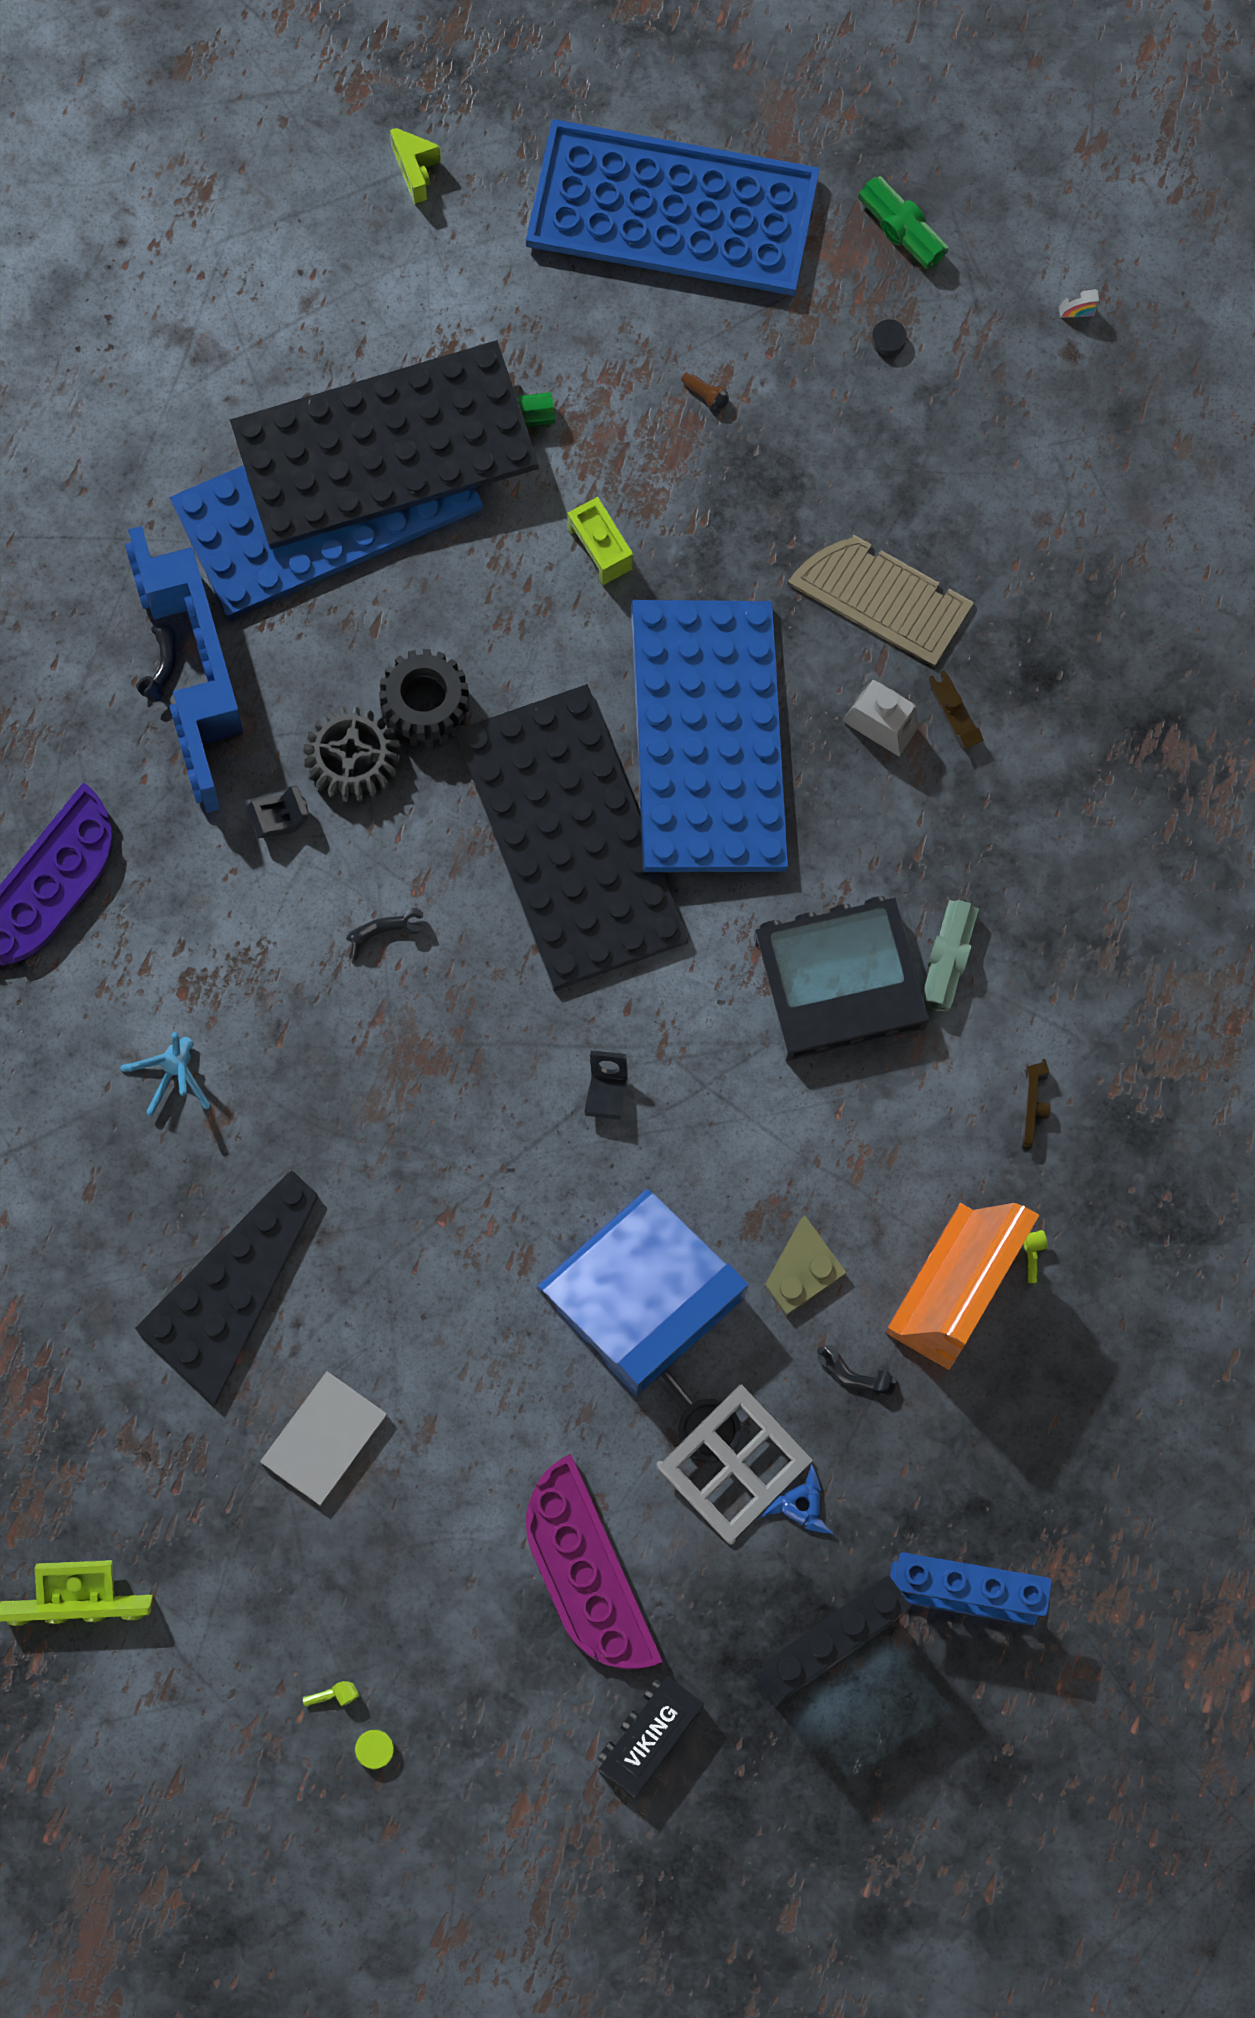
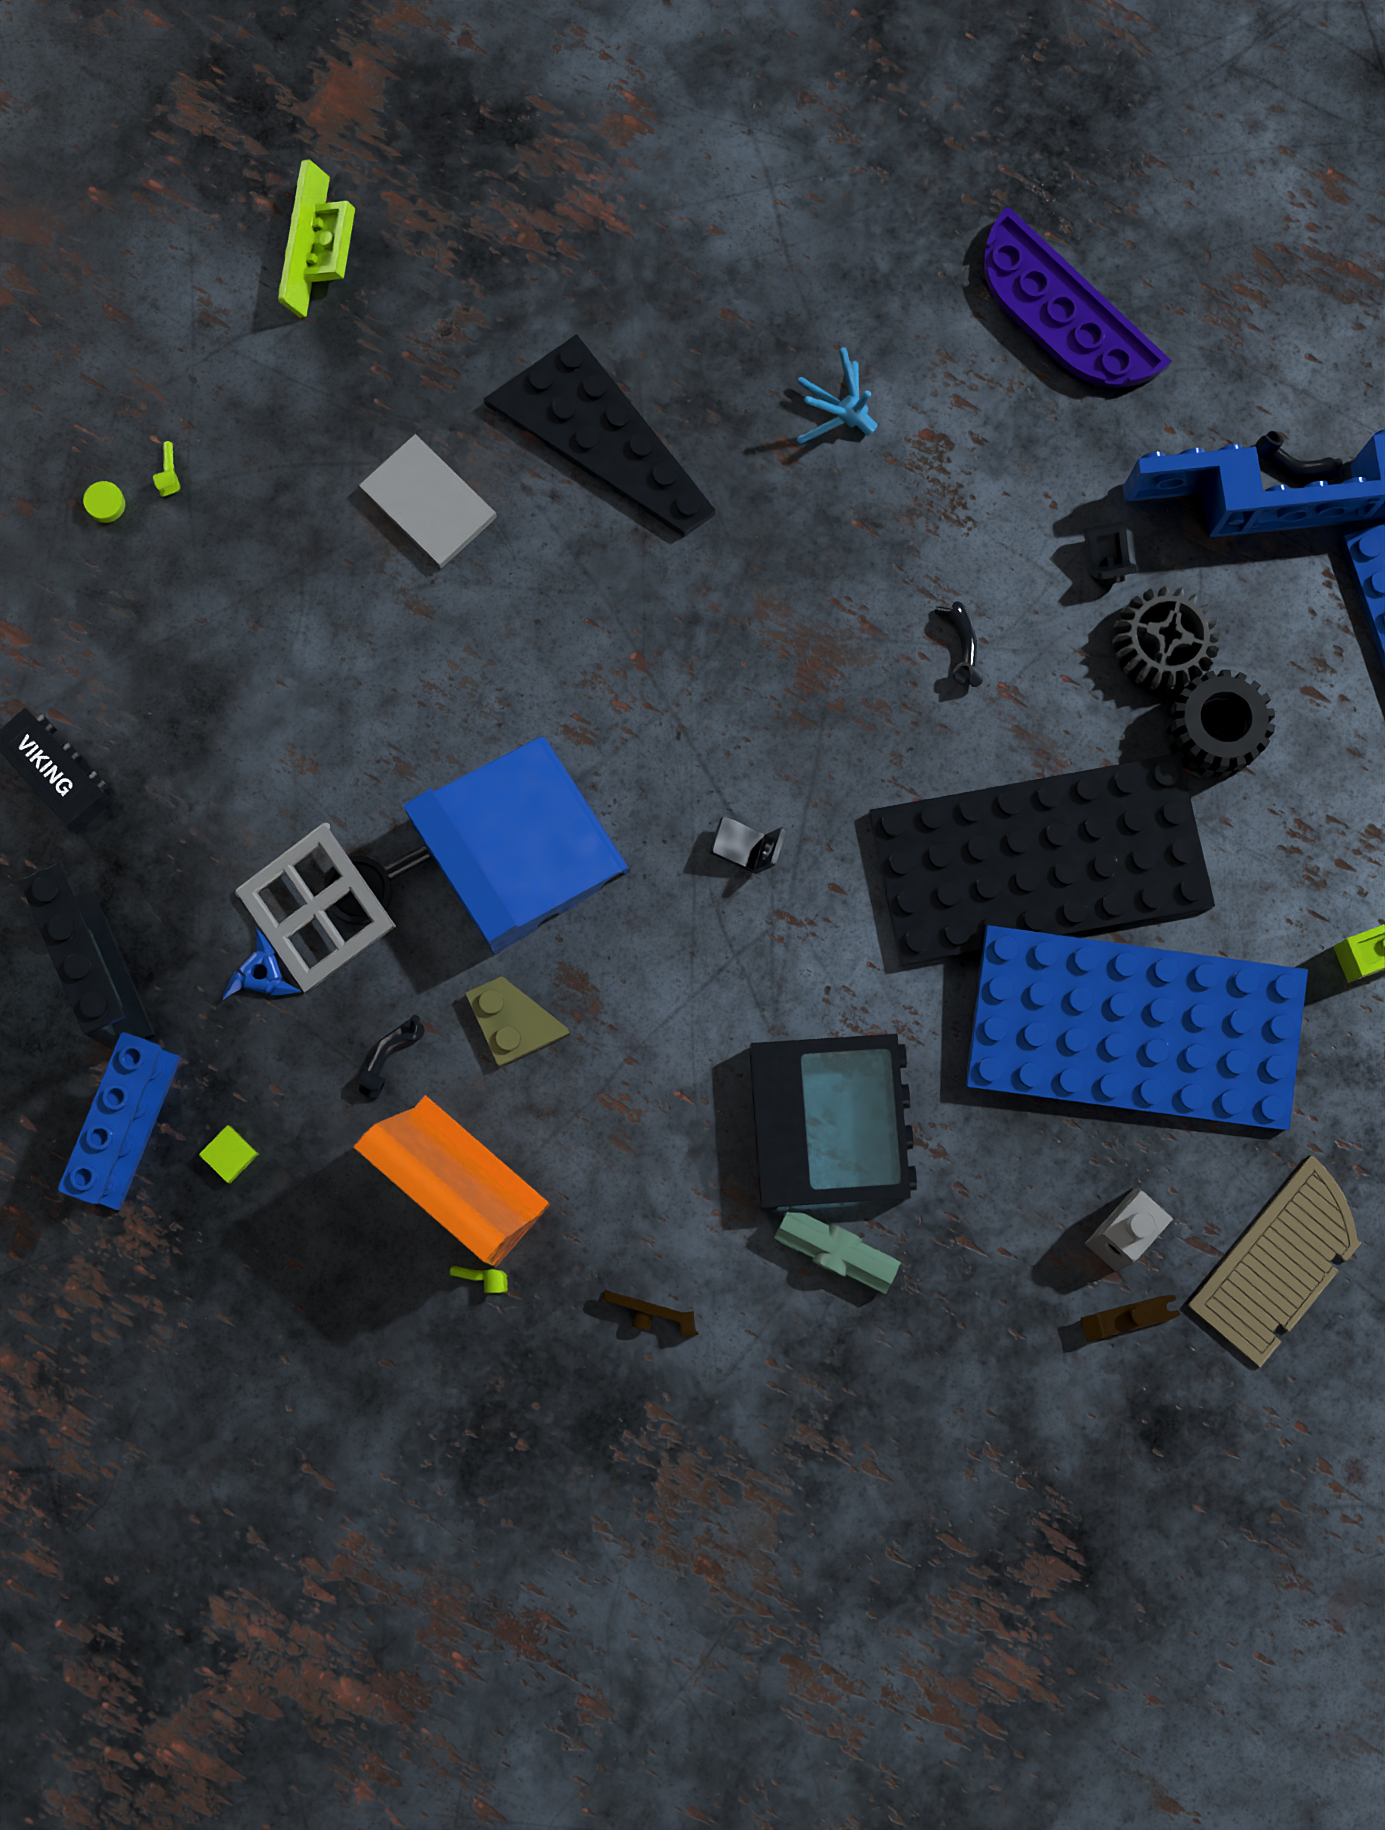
camera: 100 degrees right, 5 degrees up
magenta plate [526,1454,663,1670] -> none
none -> lime tile [199,1125,259,1184]

